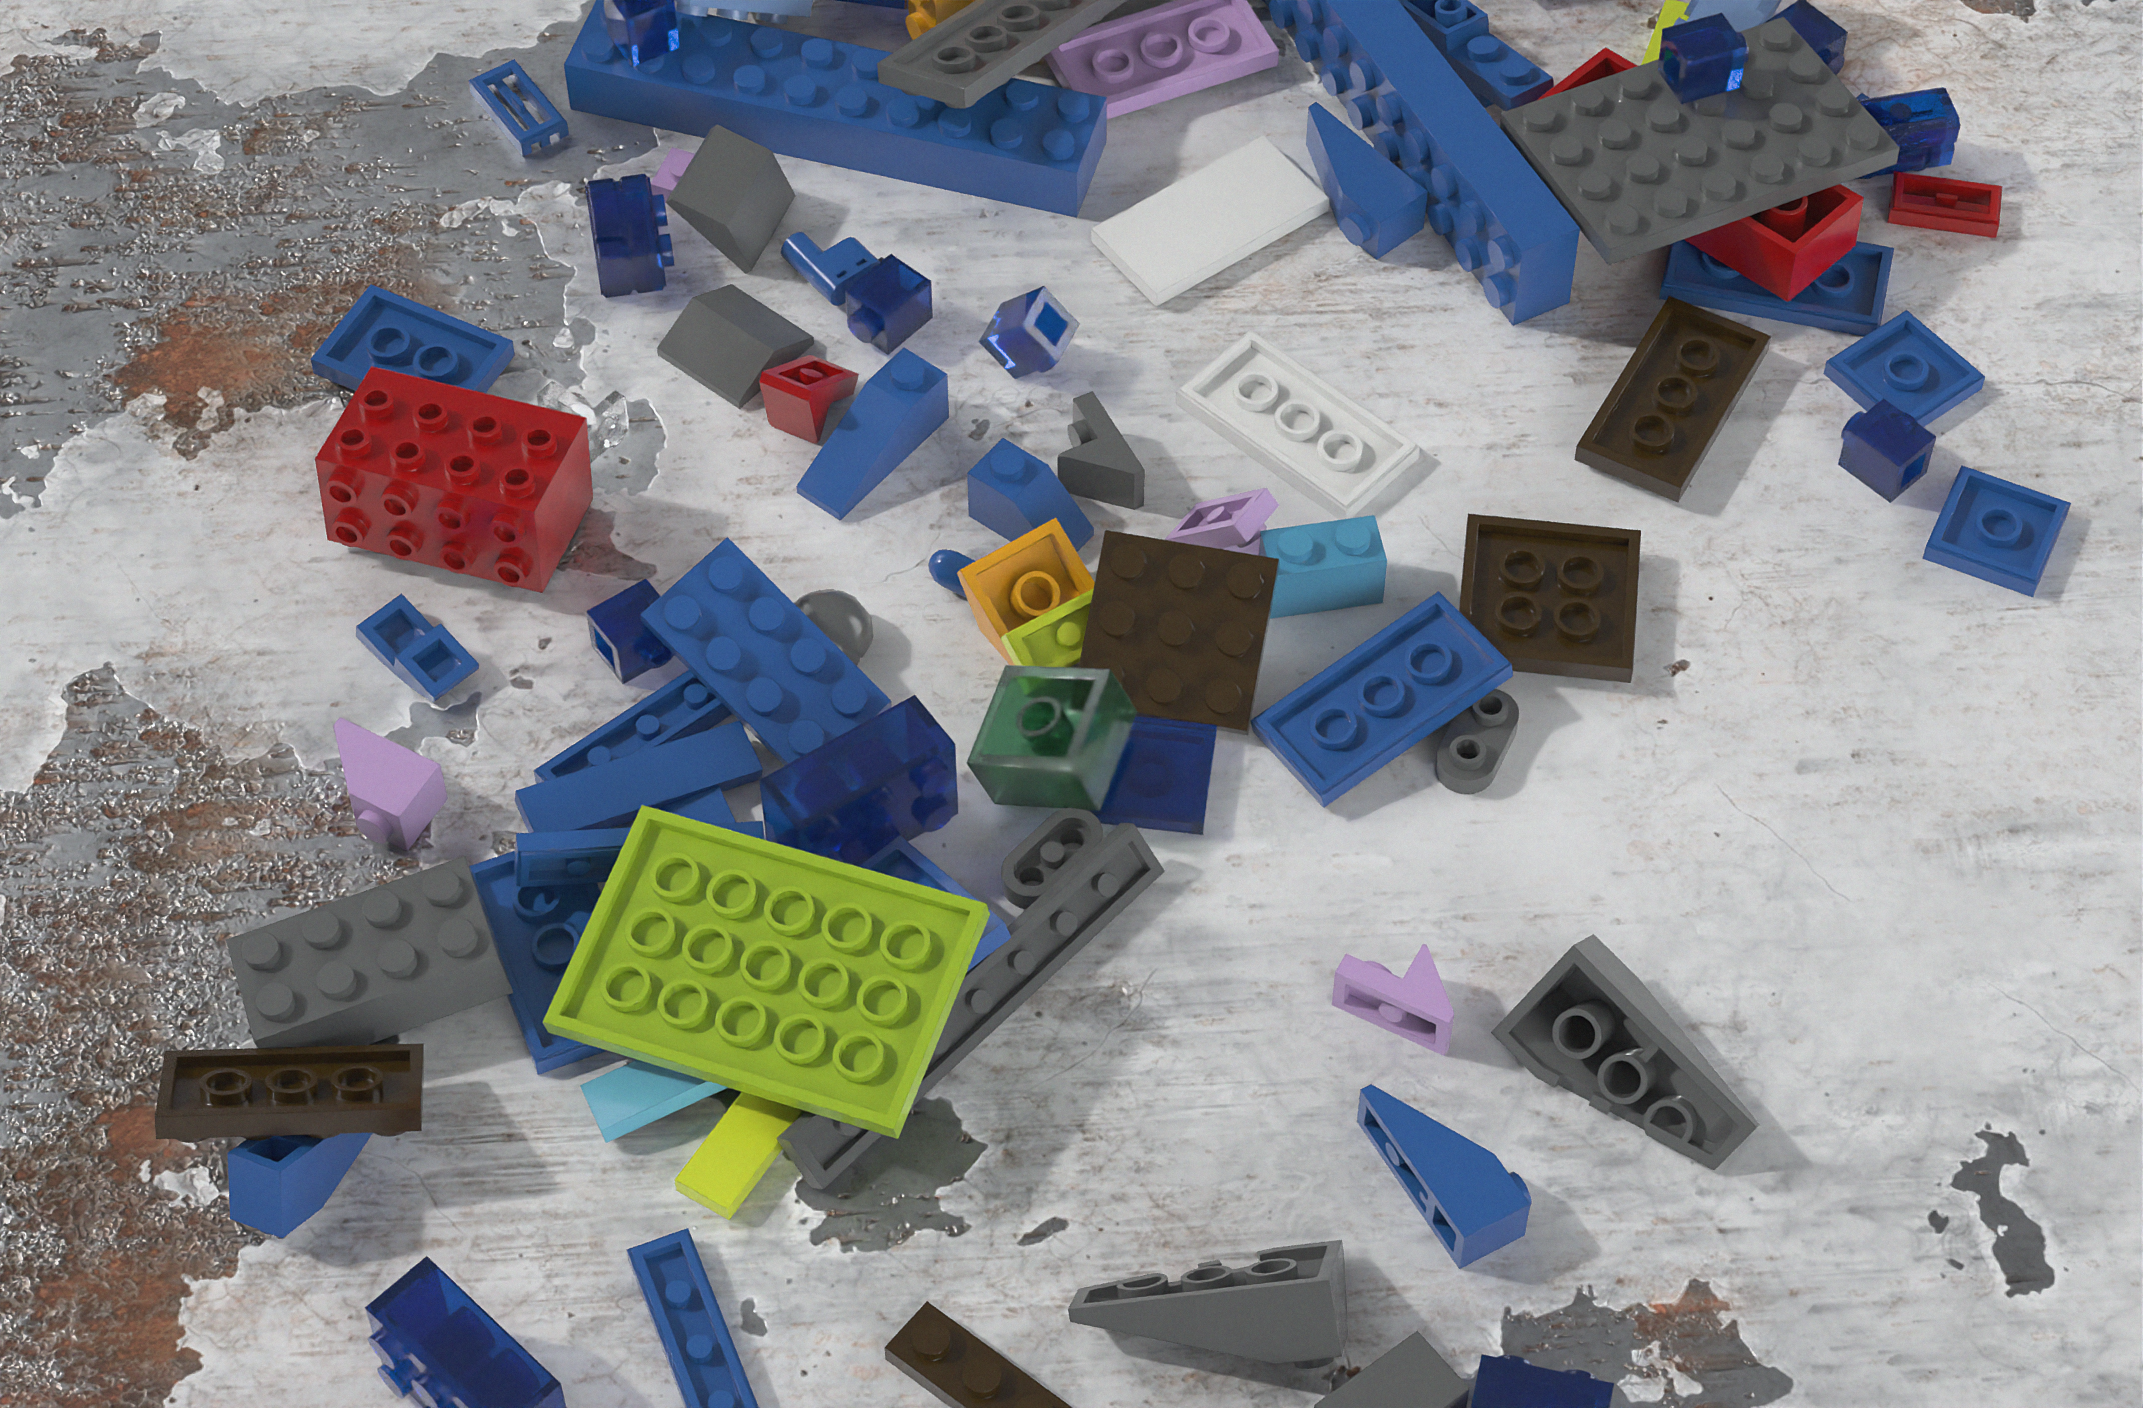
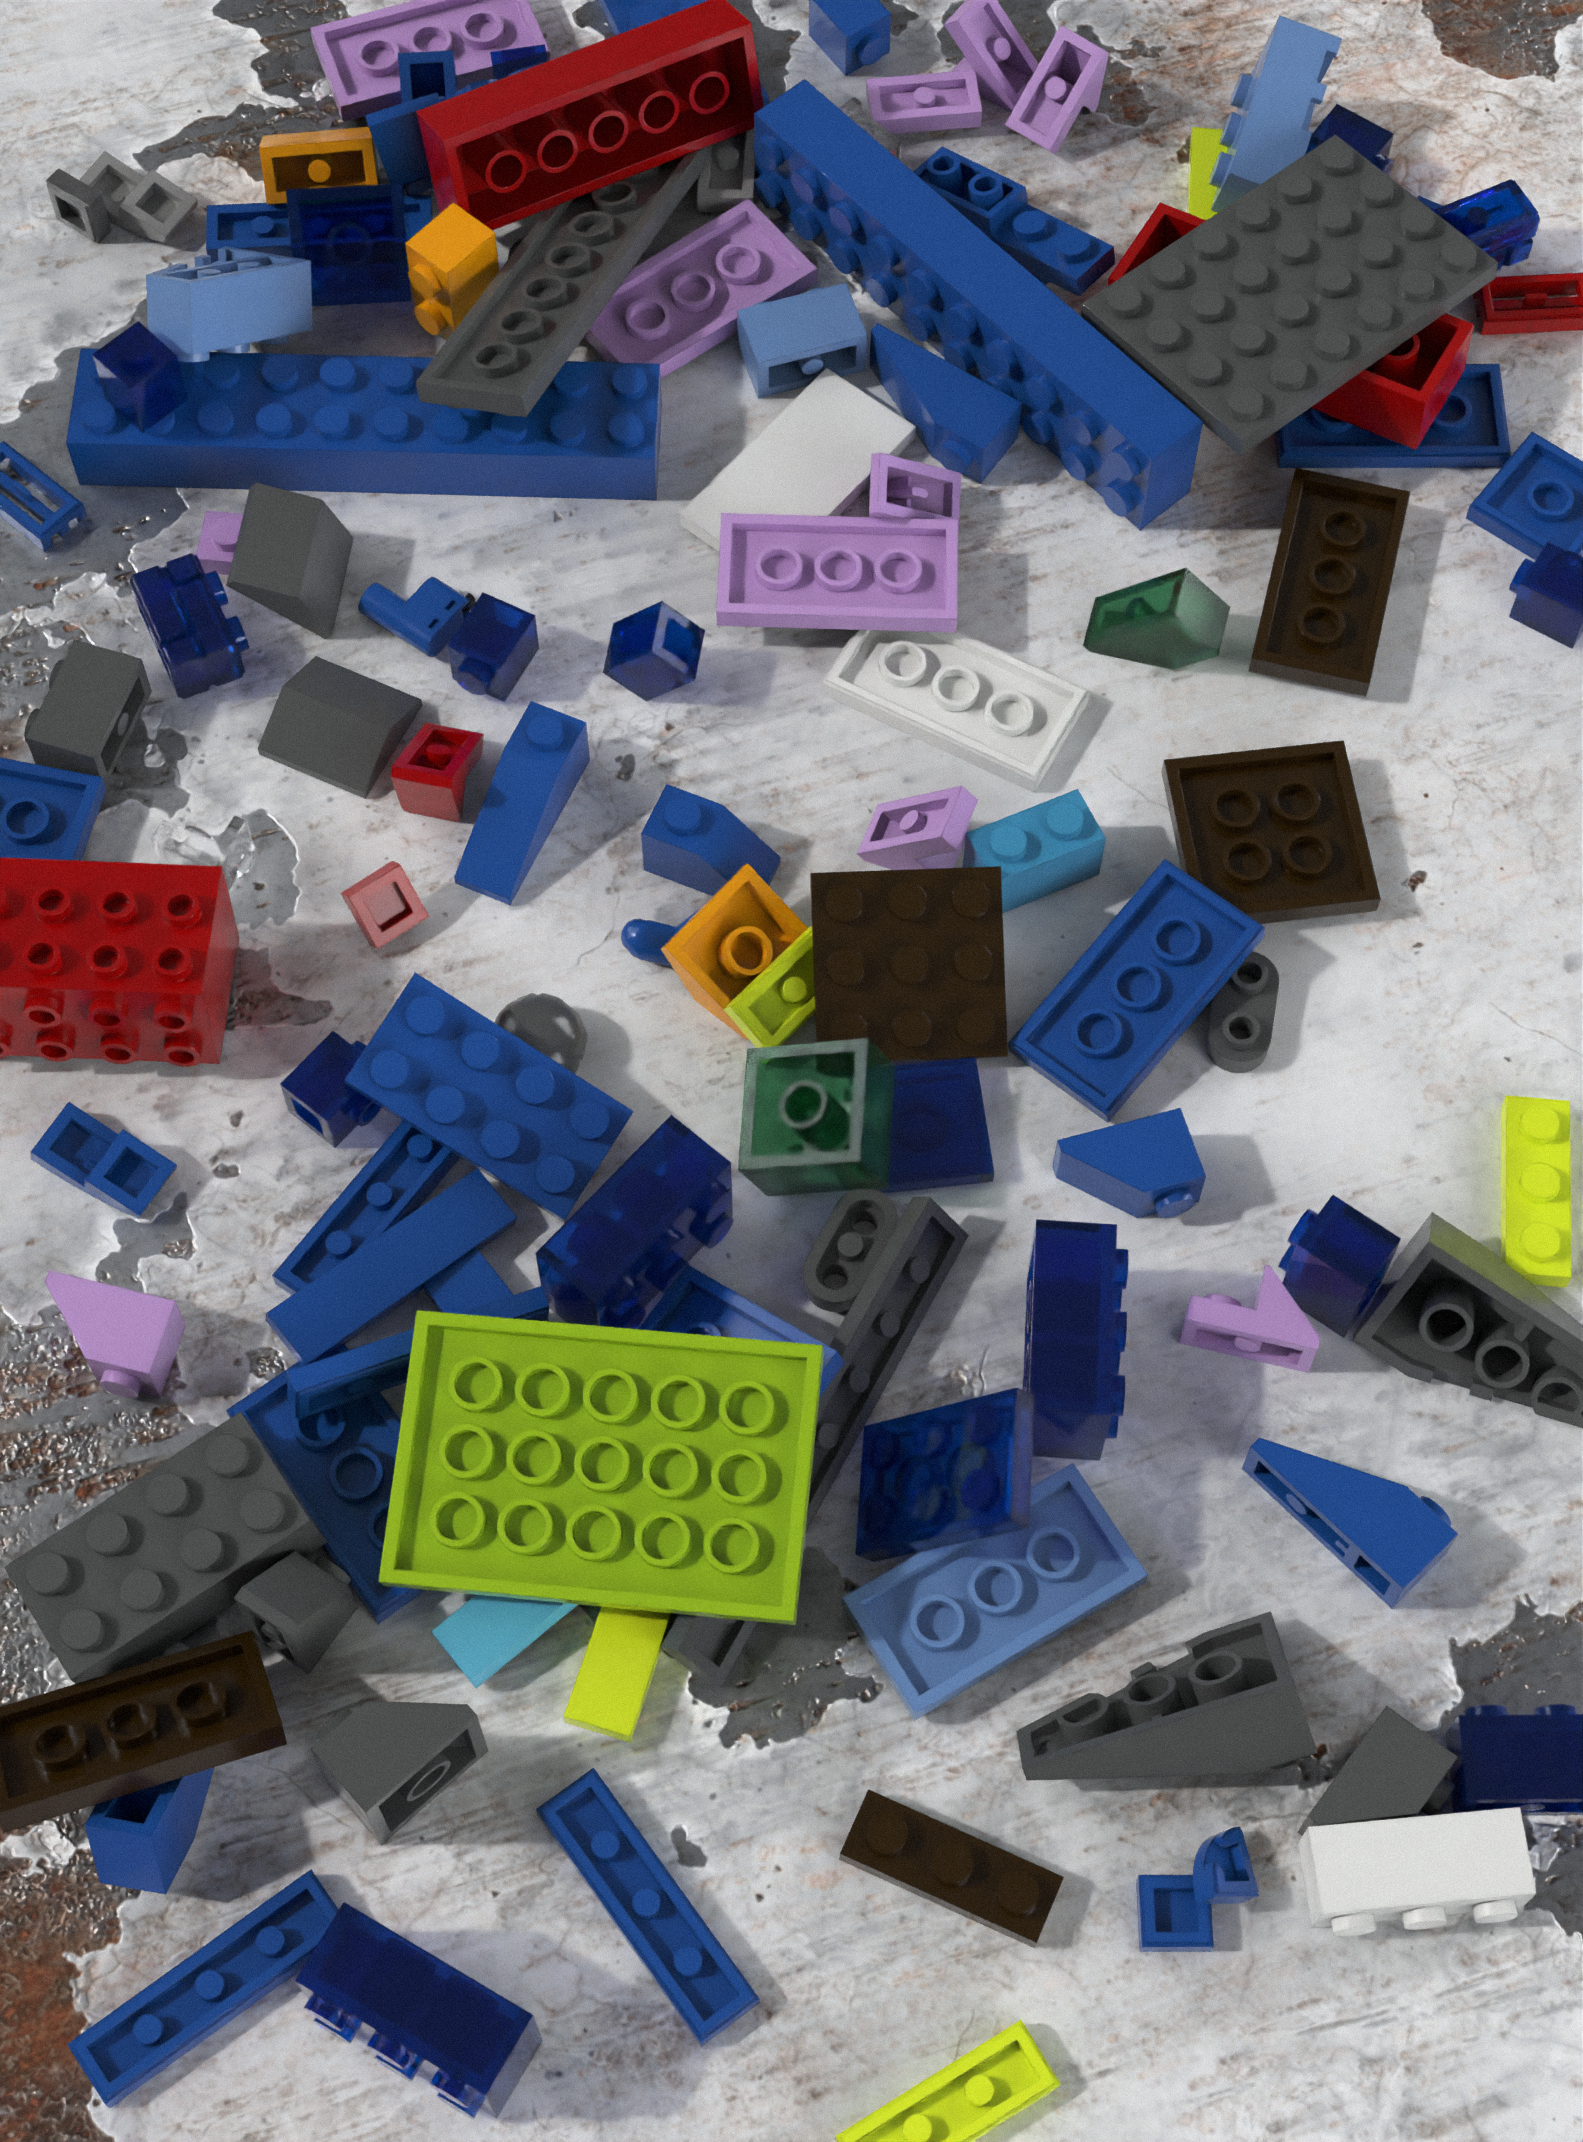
camera: 15 degrees left, 10 degrees up
dark grey slope [1057,391,1145,510] -> none
clear blue brick [1658,12,1749,104] -> none
none -> dark grey brick [24,640,152,786]
none -> blue tile [67,1869,353,2108]
none -> dark grey slope [234,1551,358,1675]
none -> dark grey slope [310,1701,488,1846]
none -> plate [340,861,429,949]
none -> lavender plate [716,513,958,633]
none -> medium blue brick [737,283,868,399]
none -> medium blue plate [842,1463,1148,1721]
none -> clear blue plate [855,1388,1035,1562]
none -> lavender slope [869,453,961,531]
none -> clear blue brick [1020,1219,1129,1461]
none -> blue slope [1052,1108,1206,1218]
none -> clear green slope [1083,568,1230,670]
none -> clear blue brick [1278,1195,1401,1338]
none -> neon yellow plate [1500,1095,1571,1288]

